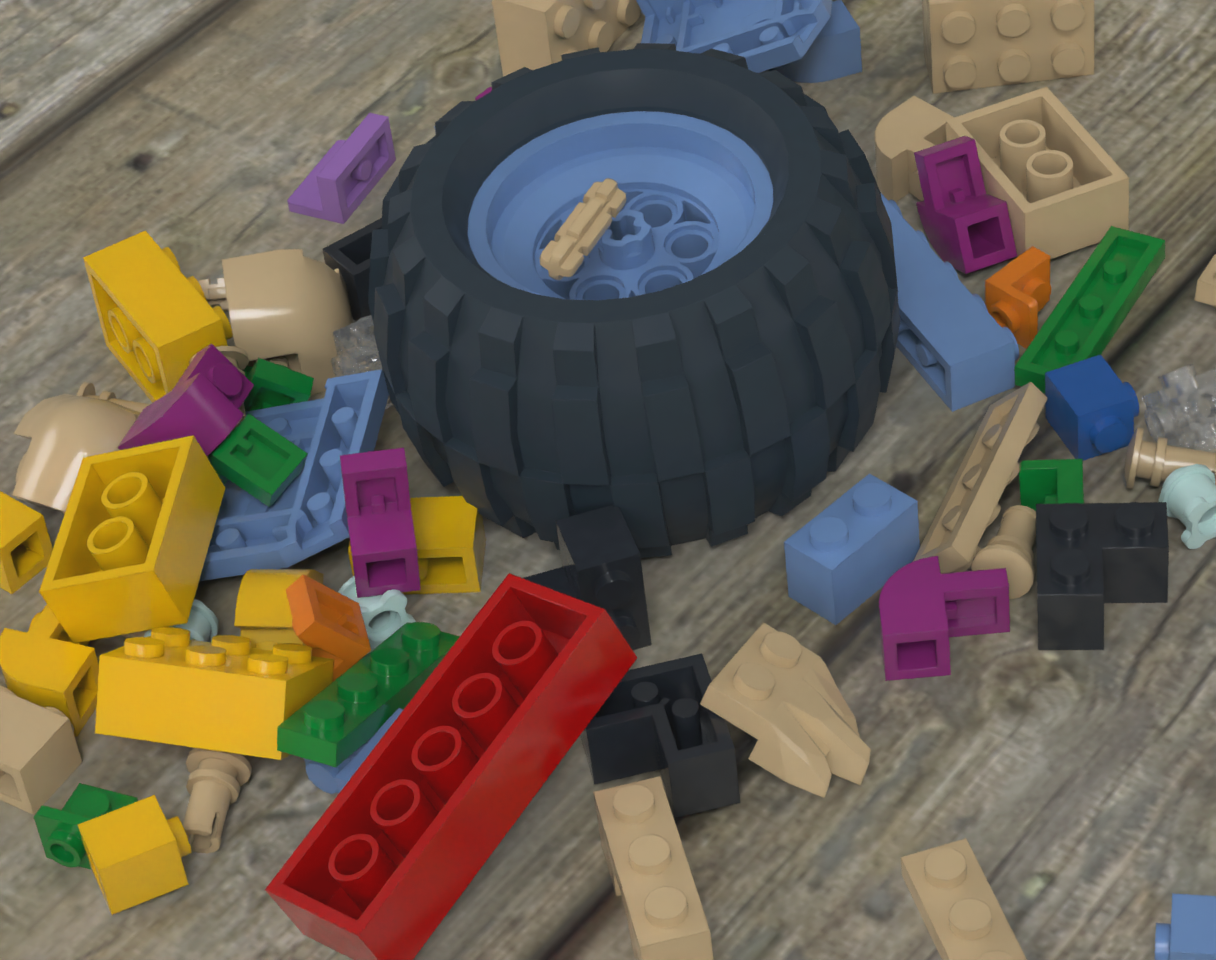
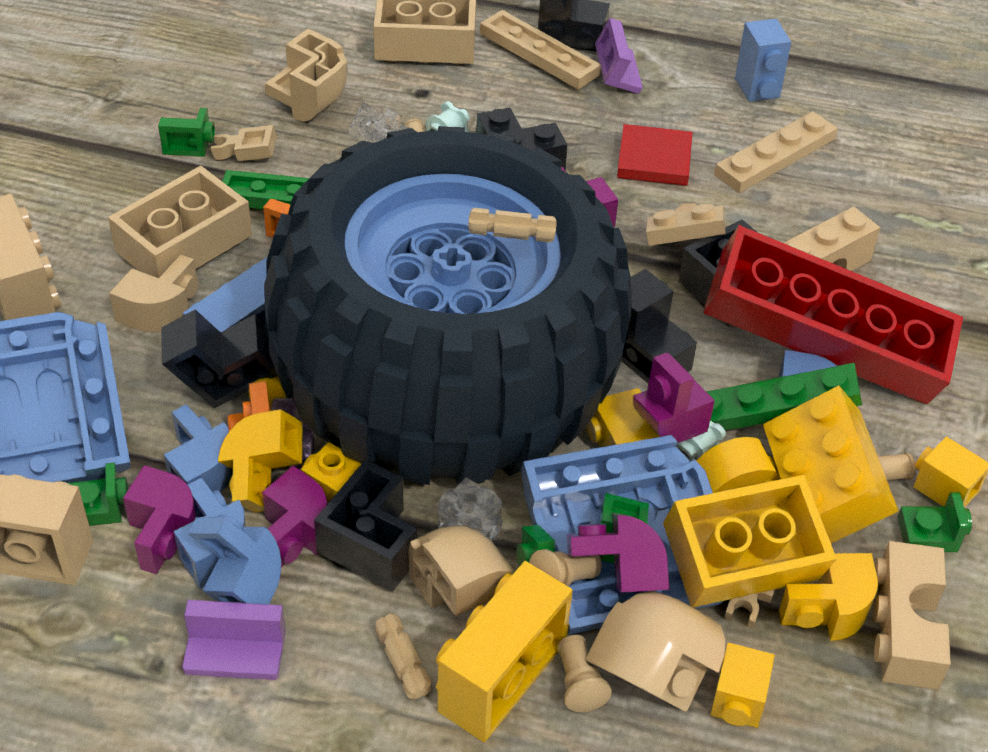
camera: 120 degrees left, 5 degrees up
orange bracket [286,574,371,682] -> none
magenta brick [914,136,1017,274] -> none
none -> medium blue brick [188,514,281,605]
none -> red tile [617,124,693,186]

